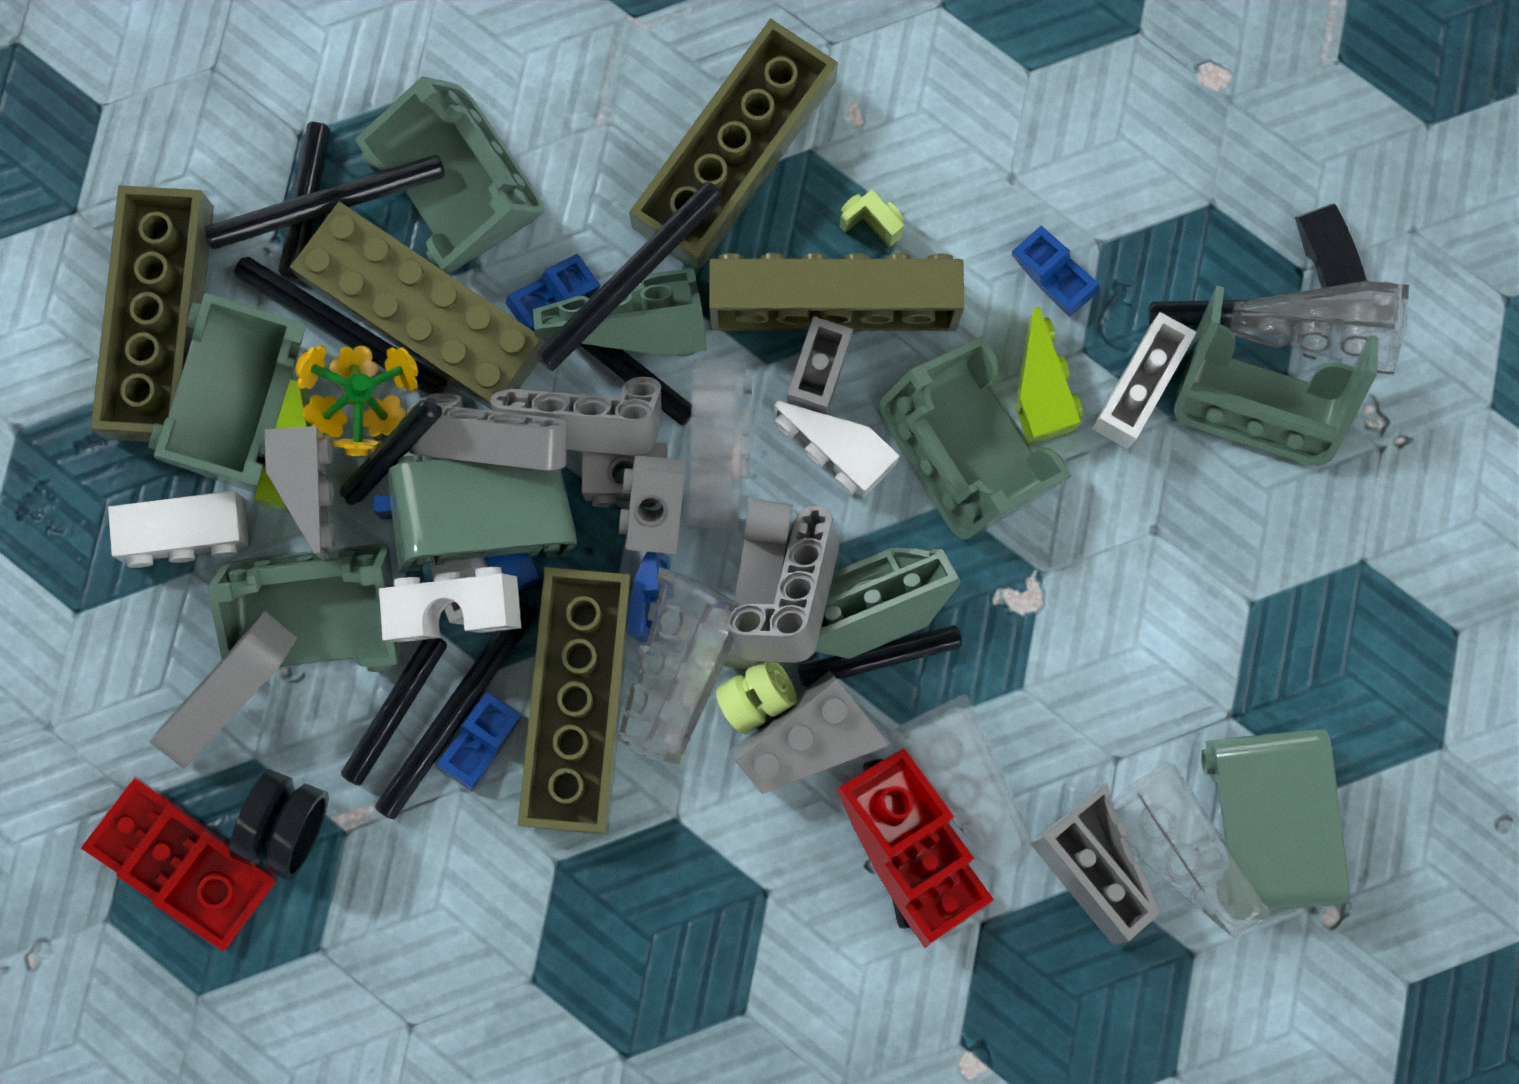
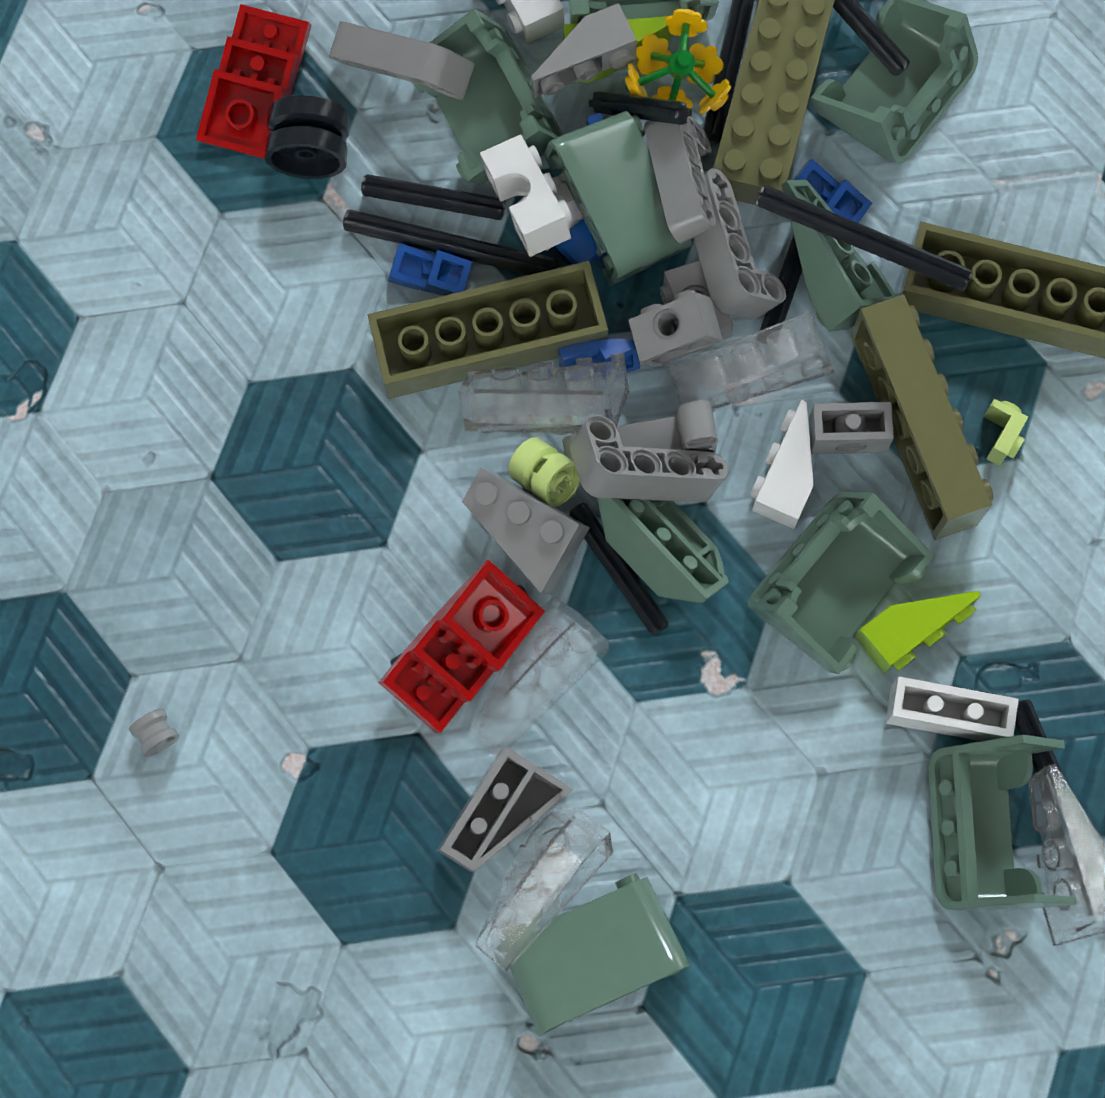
camera: 75 degrees right, 5 degrees down
blue slope [1012,225,1099,317] -> none

